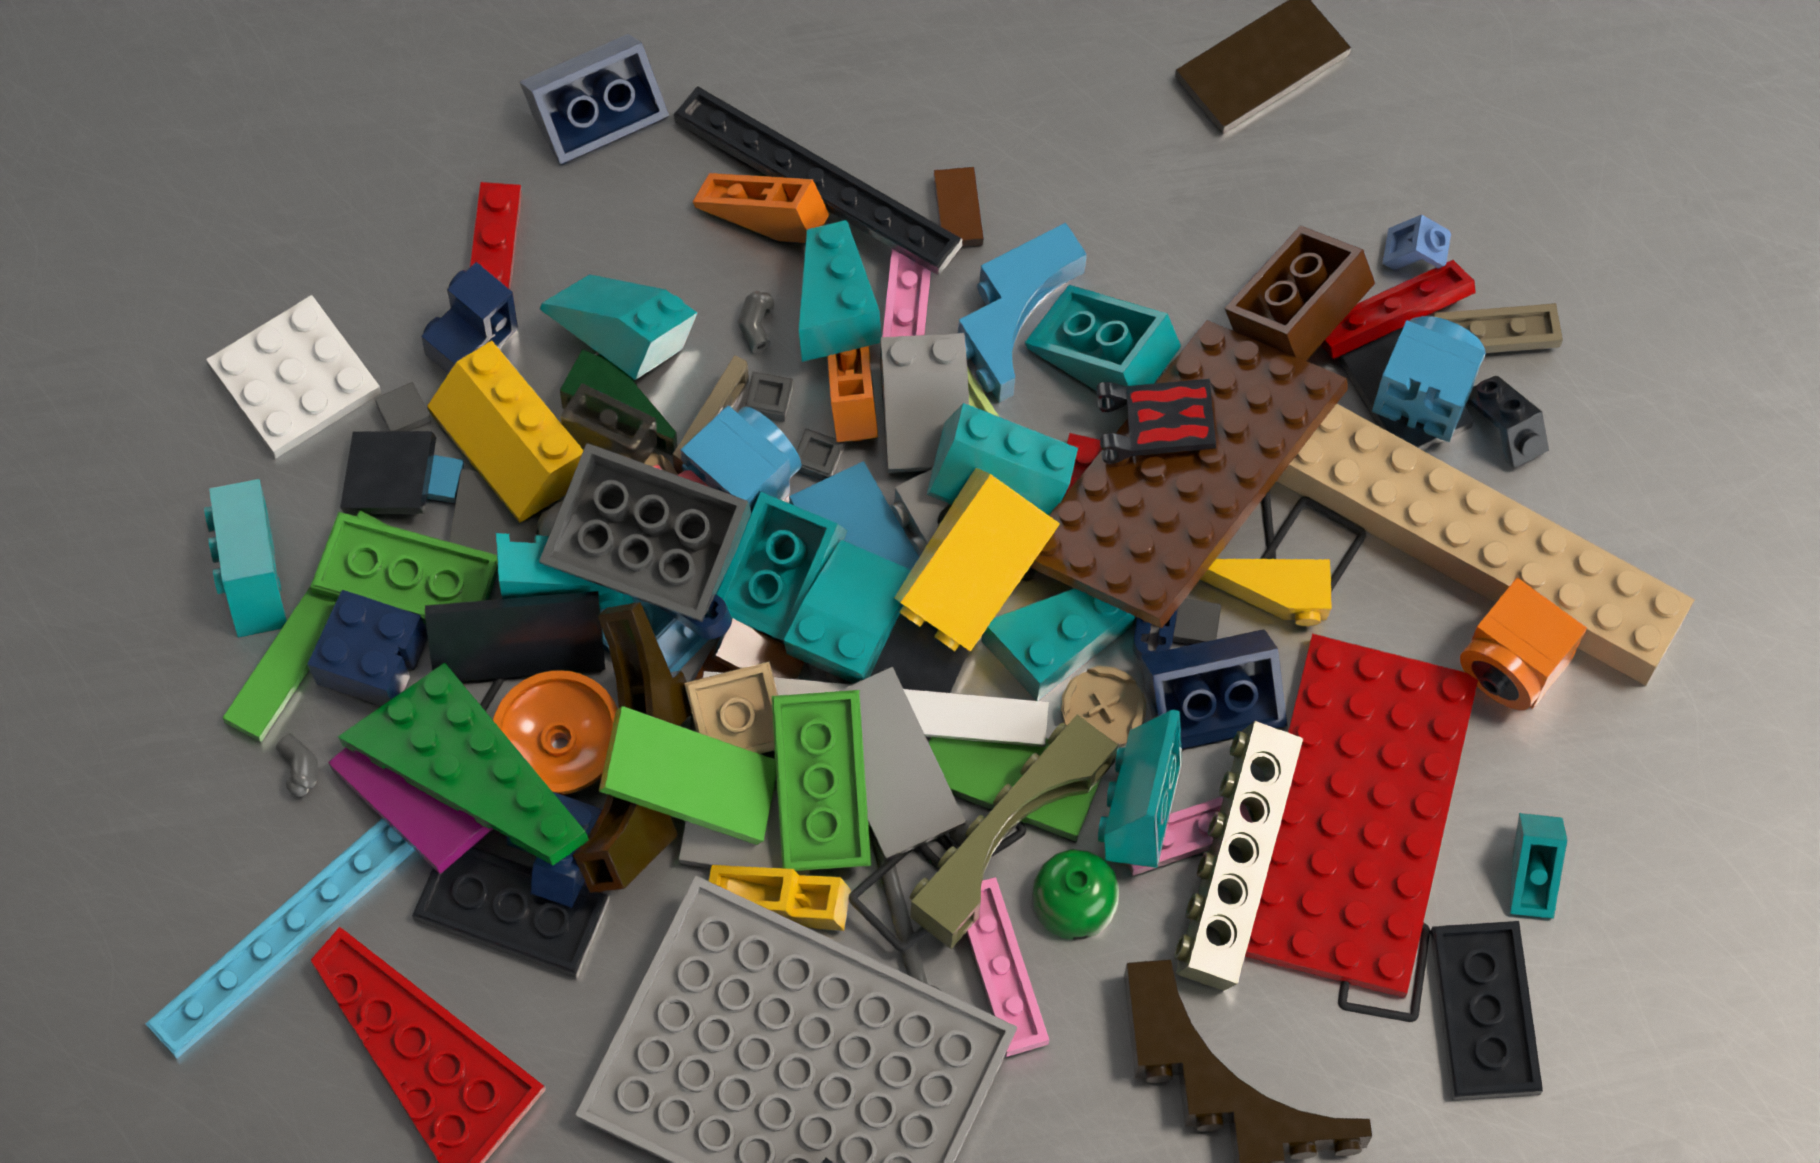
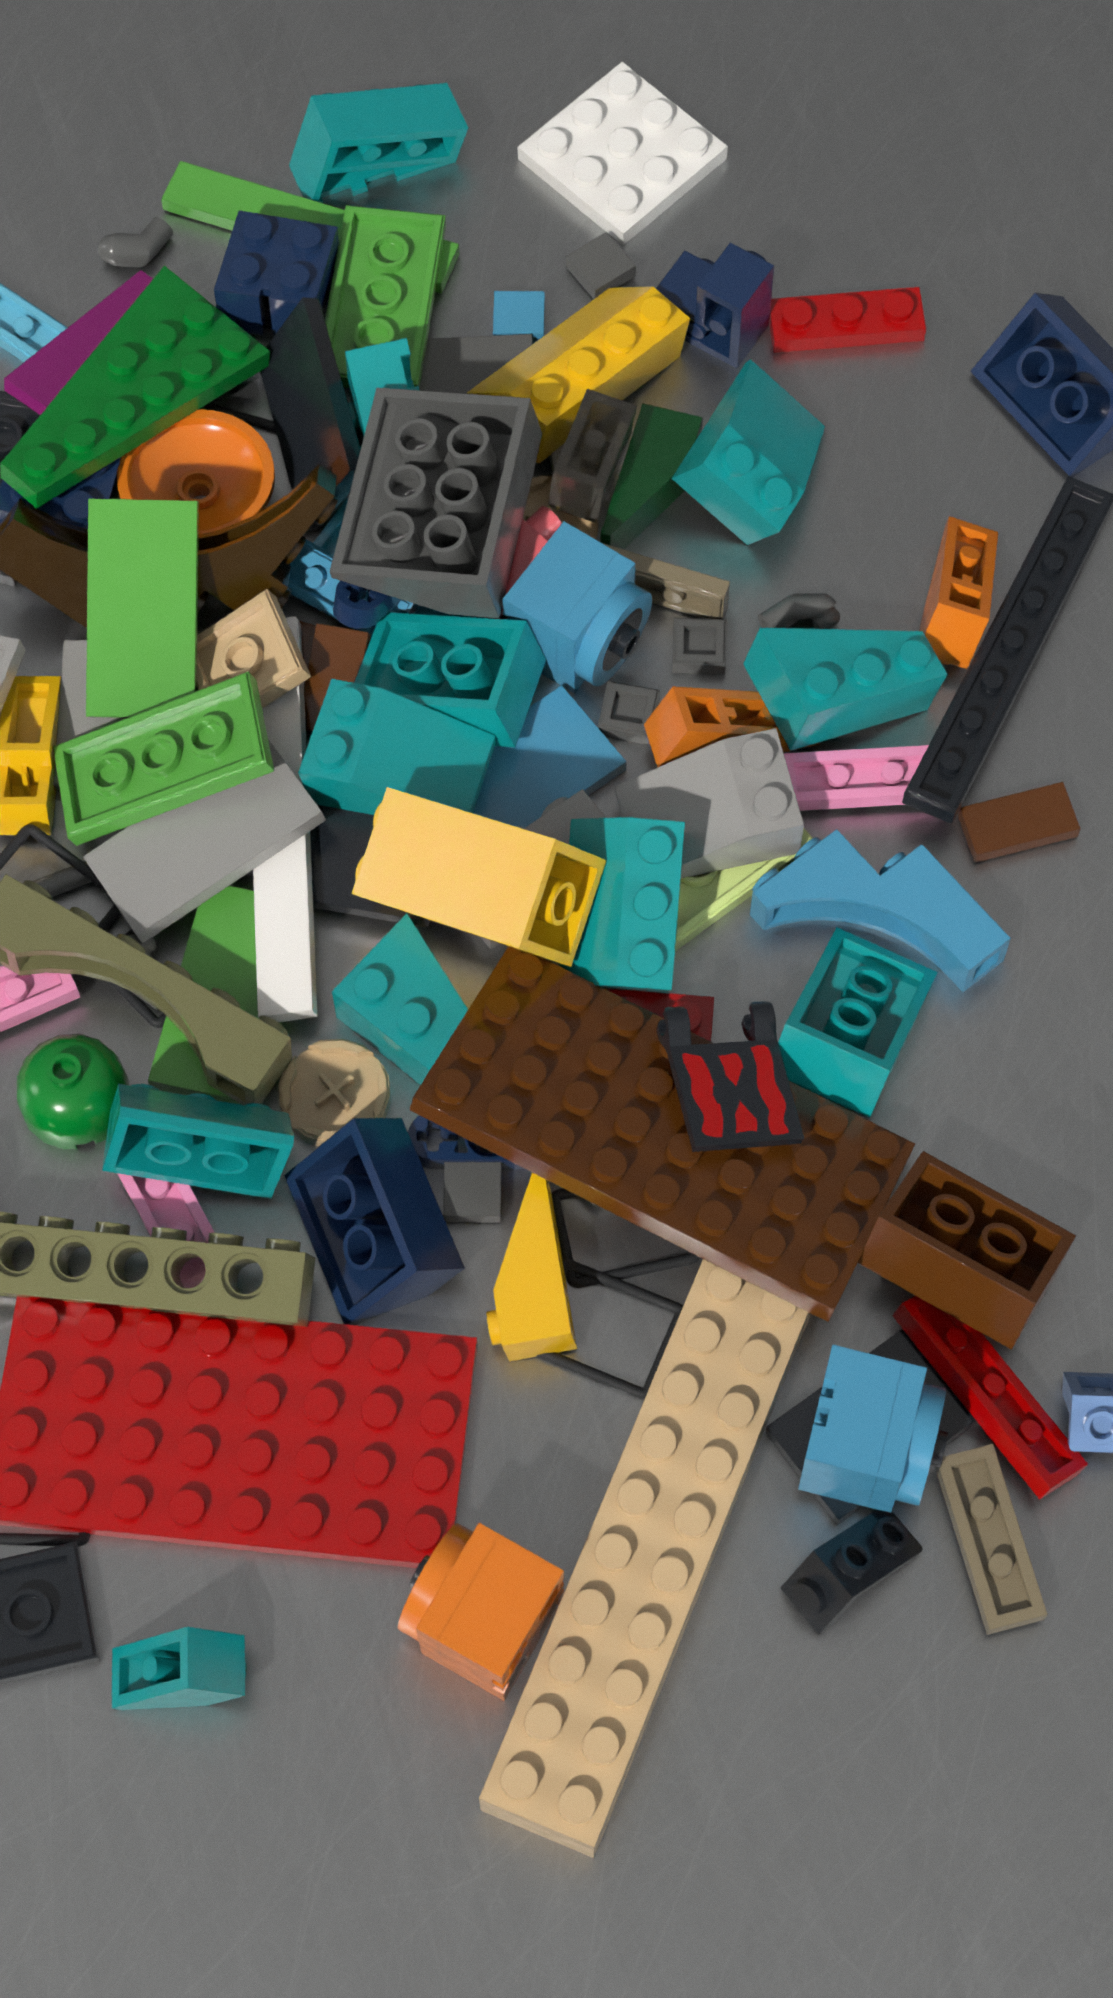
camera: 85 degrees right, 0 degrees up
black tile [340,431,437,514] -> none

